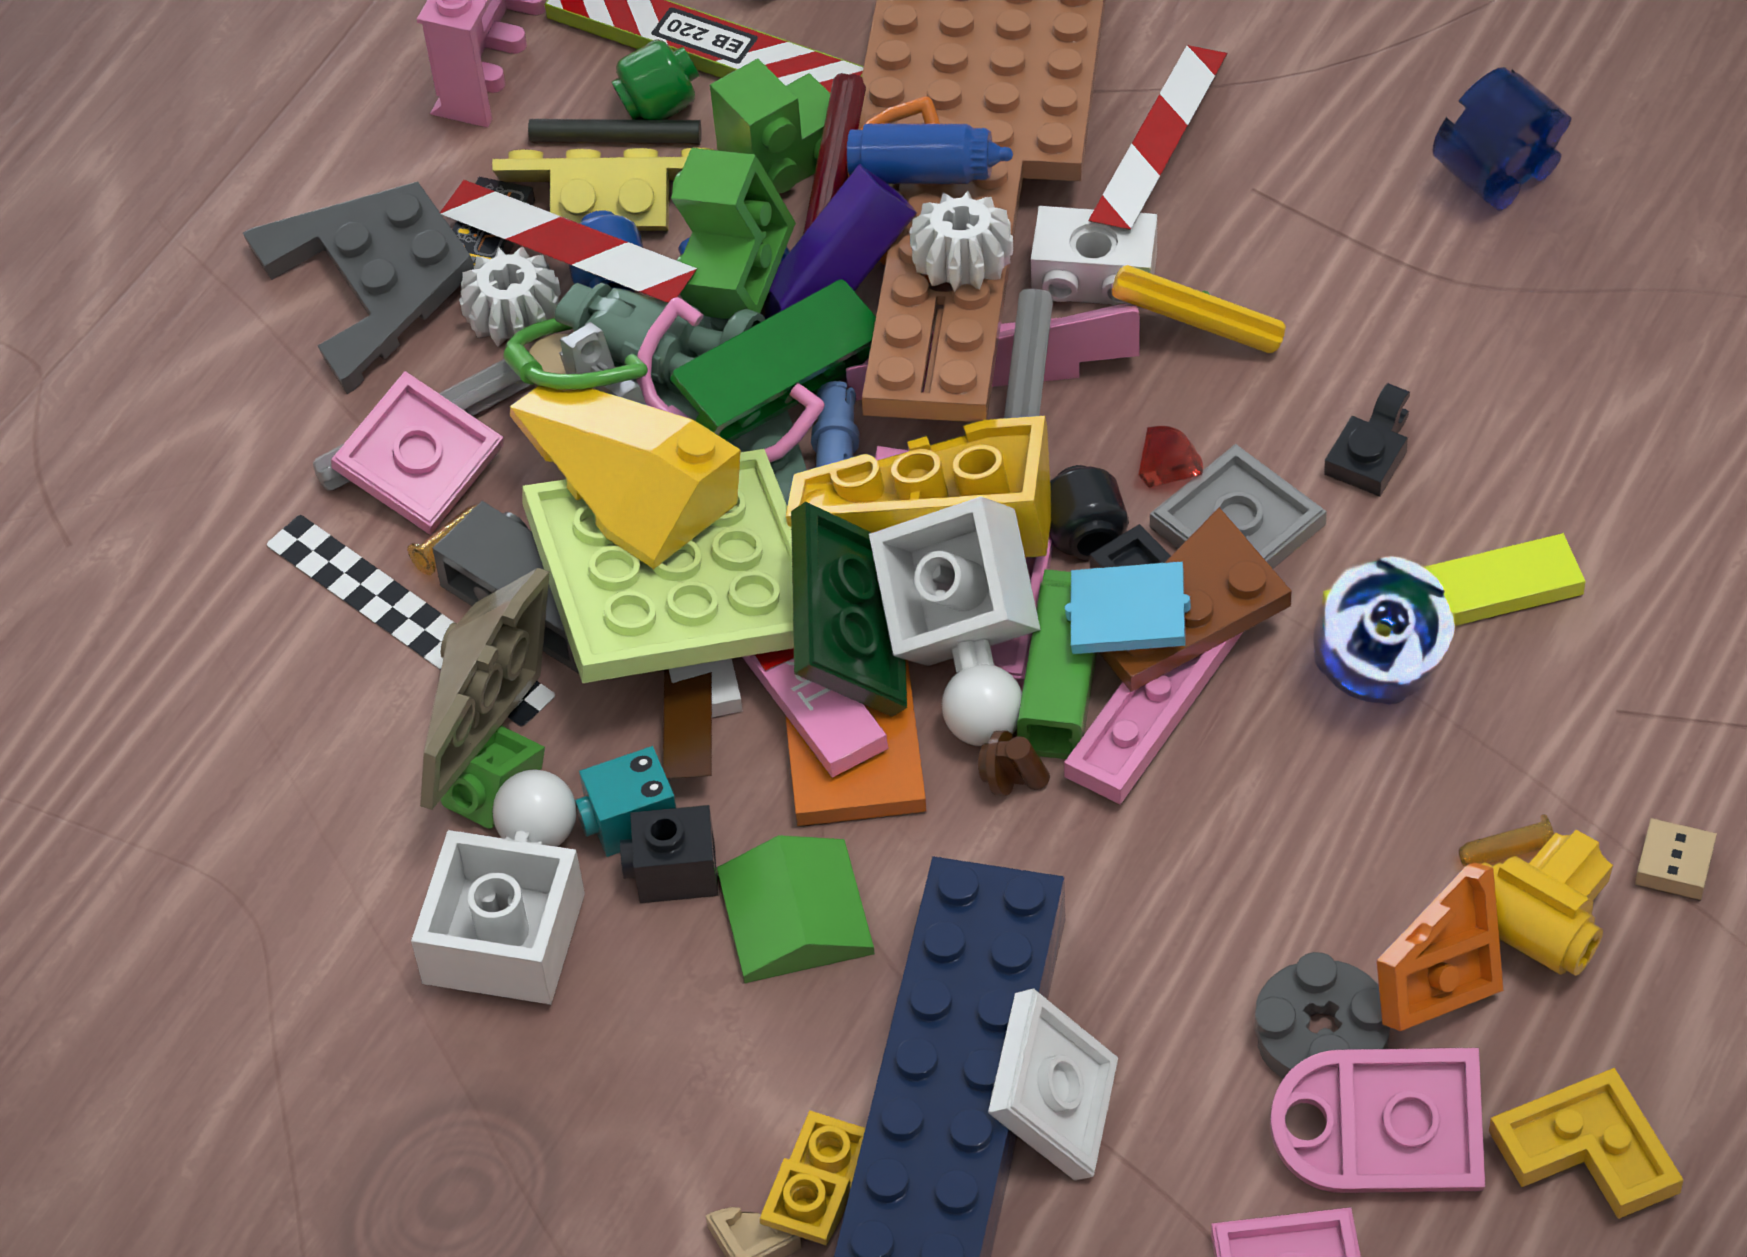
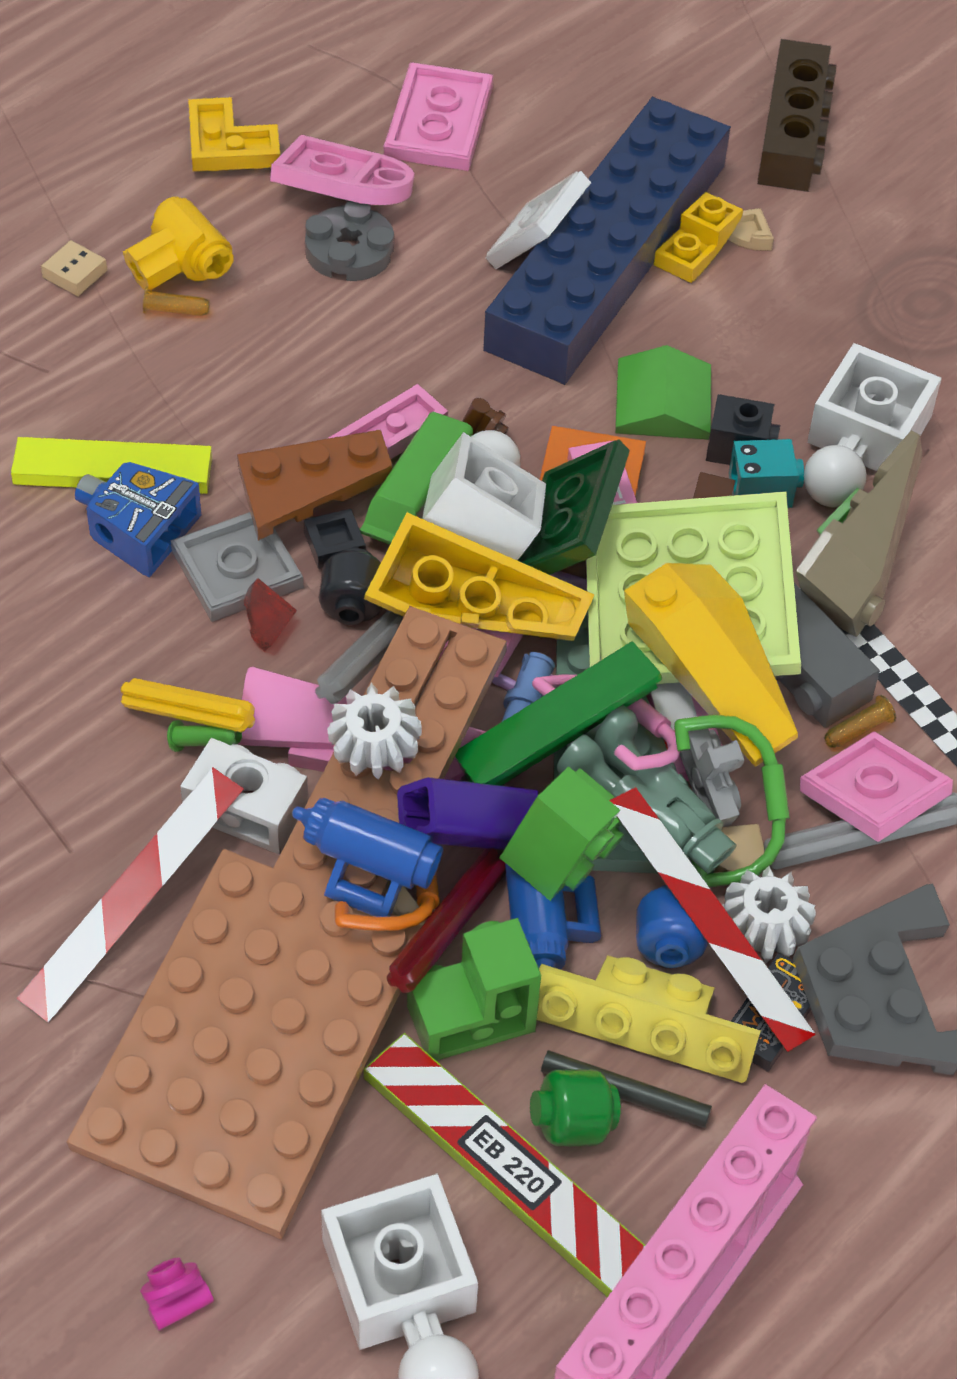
camera: 170 degrees left, 0 degrees up
medium azure piece [1065,562,1191,654] -> none
clear blue brick [1314,557,1455,705] -> none
black plate [1324,383,1410,497] -> none
orange wing [1377,862,1504,1031] -> none
none -> blue torso [75,462,202,578]

